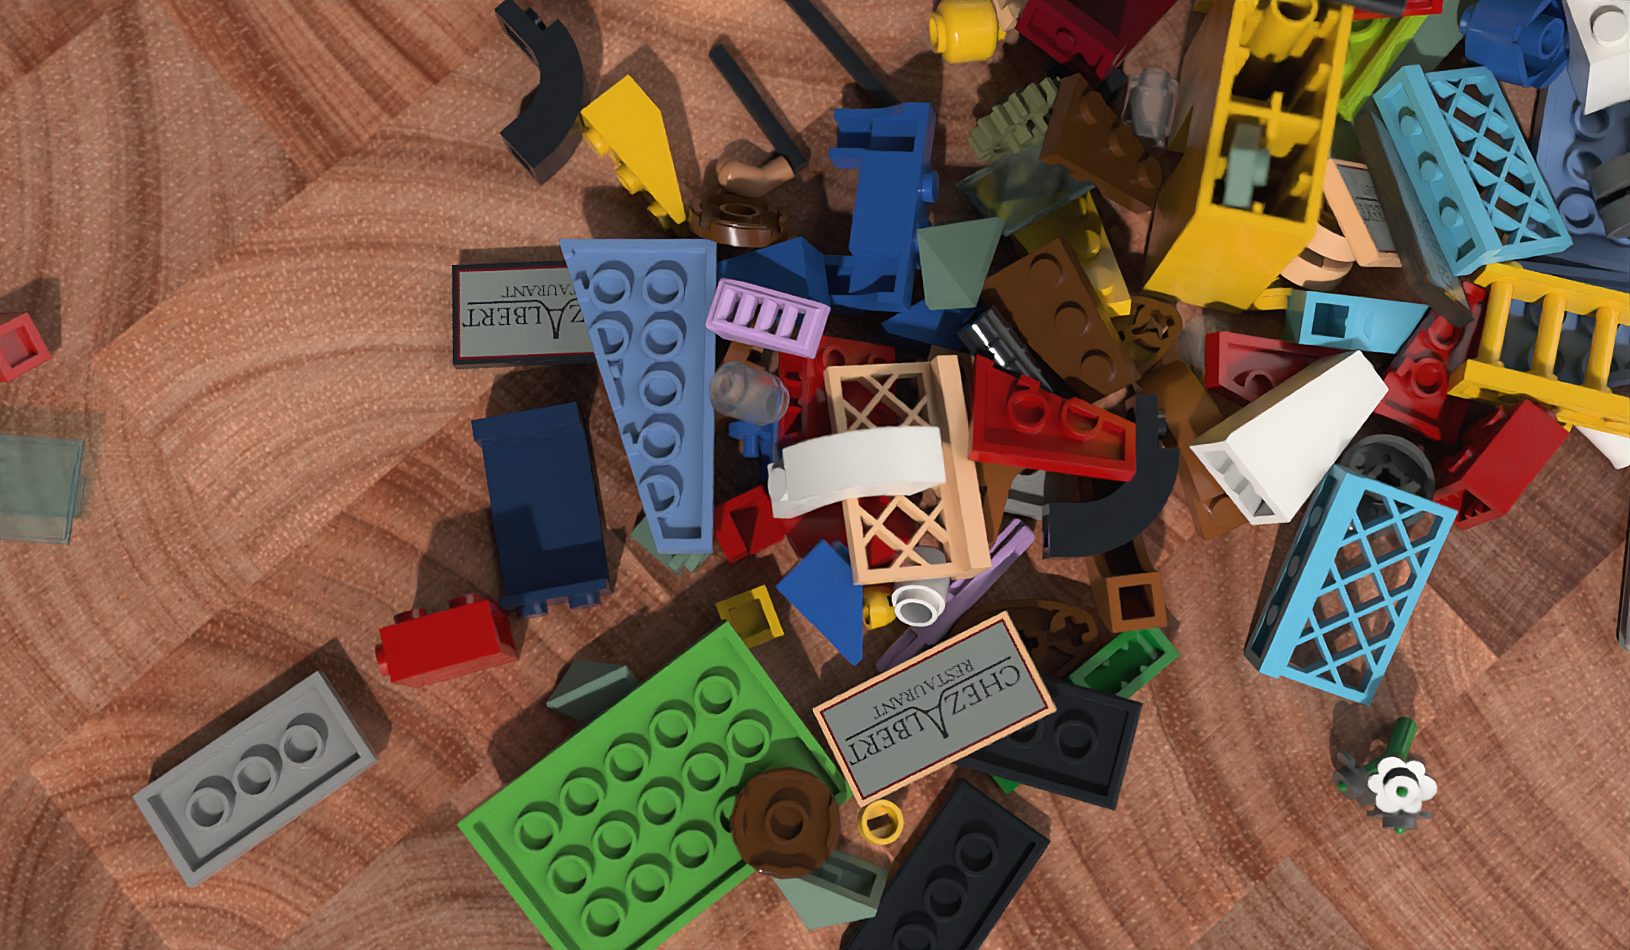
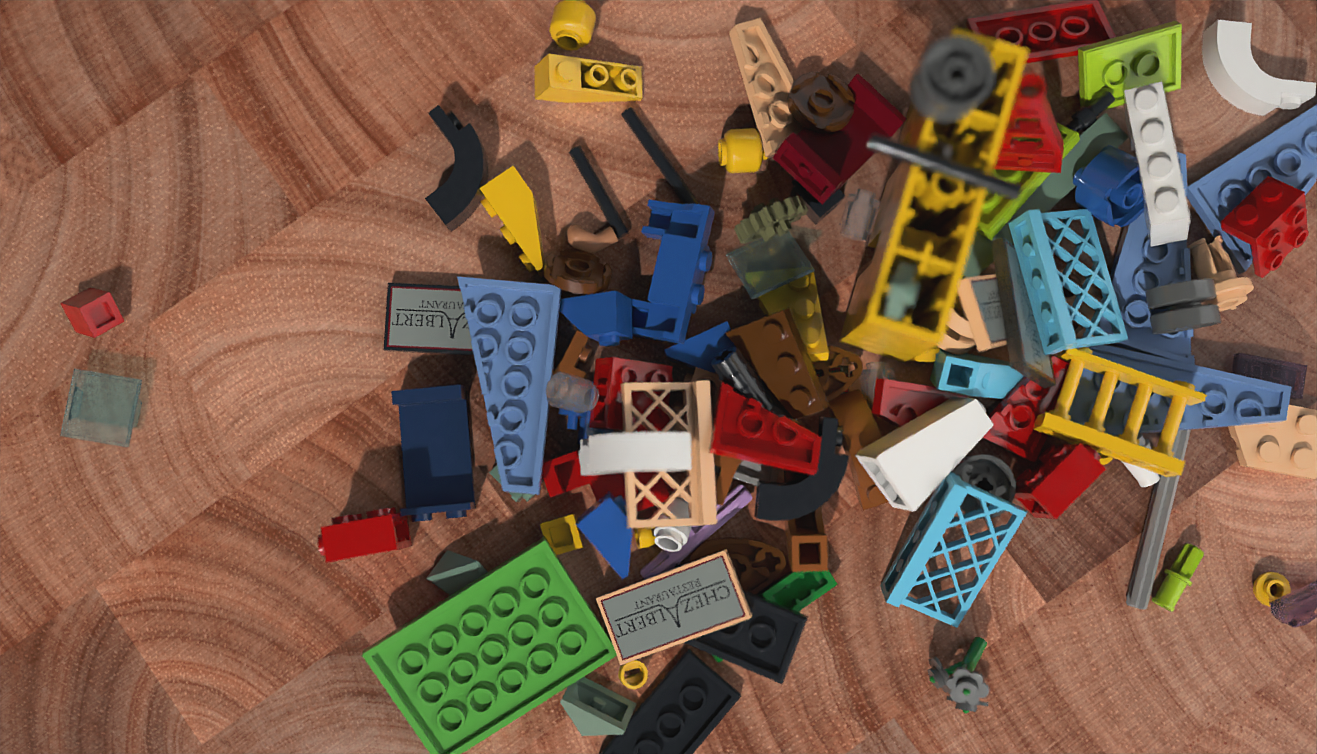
camera: 10 degrees right, 5 degrees up
light grey plate [132,671,381,888] -> none
lavender slope [706,278,831,359] -> none
reddish brown tile [729,767,841,880] -> none
sand green slope [916,216,1005,310] -> none
reddish brown wing [1039,73,1164,214] -> none

